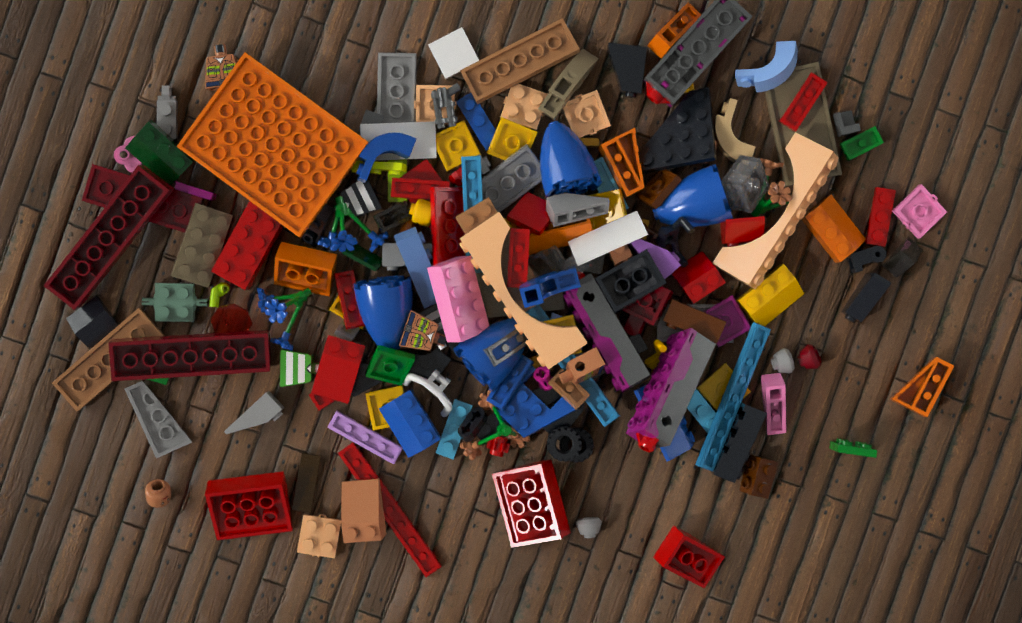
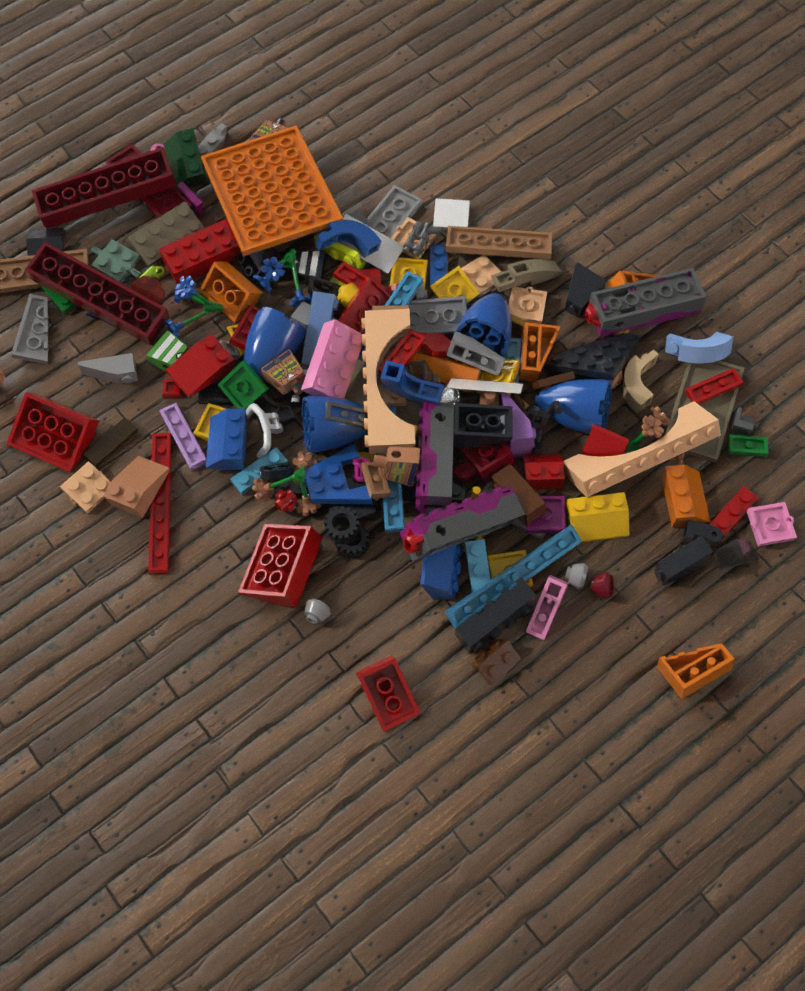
camera: 35 degrees right, 25 degrees down
dark green slope [342,244,382,272] -> none
blue tile [486,355,534,411] -> none
clear brick [721,155,770,213] -> none
green plate [829,438,877,458] -> none

